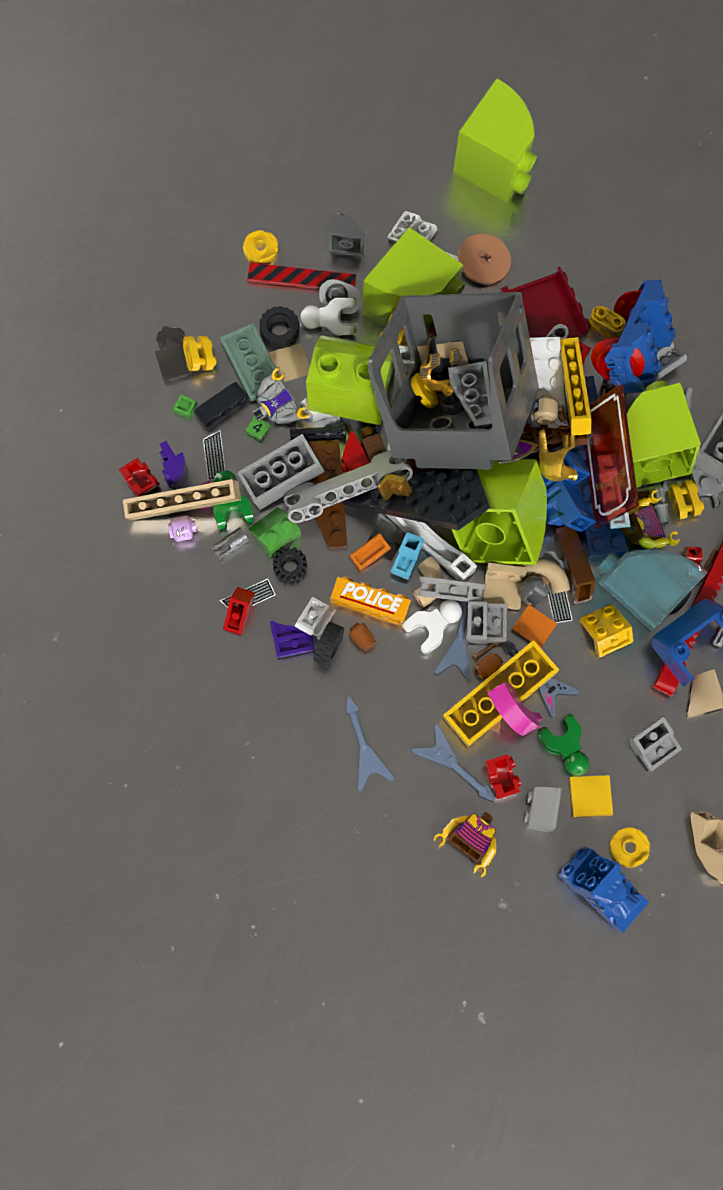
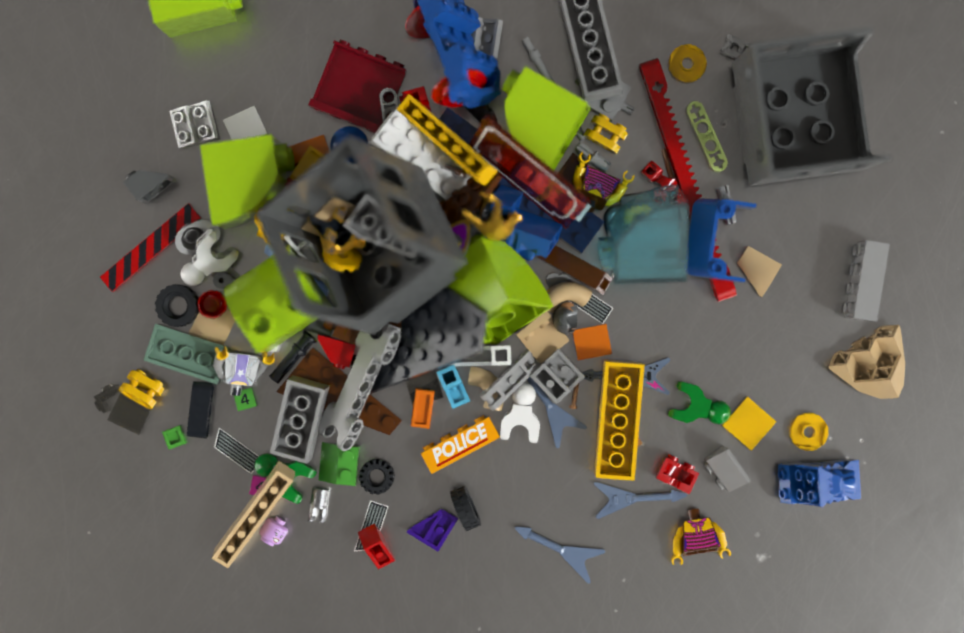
camera: 40 degrees left, 15 degrees up
red cylinder [118,457,160,497] -> none
dark purple brick [159,441,188,490] -> none
yellow tile [243,230,279,264] -> none
white plate [295,597,336,640] -> none
dark orange brick [349,622,377,652] -> none
pearl gold bracket [378,474,412,500] -> none
nougat piece [458,234,511,285] -> none
dark orange brick [474,652,503,680] -> none
dark pink arch [488,683,543,736] -> none
tan head [533,395,558,425] -> none
yellow bracket [579,603,633,658] -> none
yellow brick [589,306,626,339] -> none
light grey brick [629,717,682,772] -> none
none -> red hair [197,290,227,319]

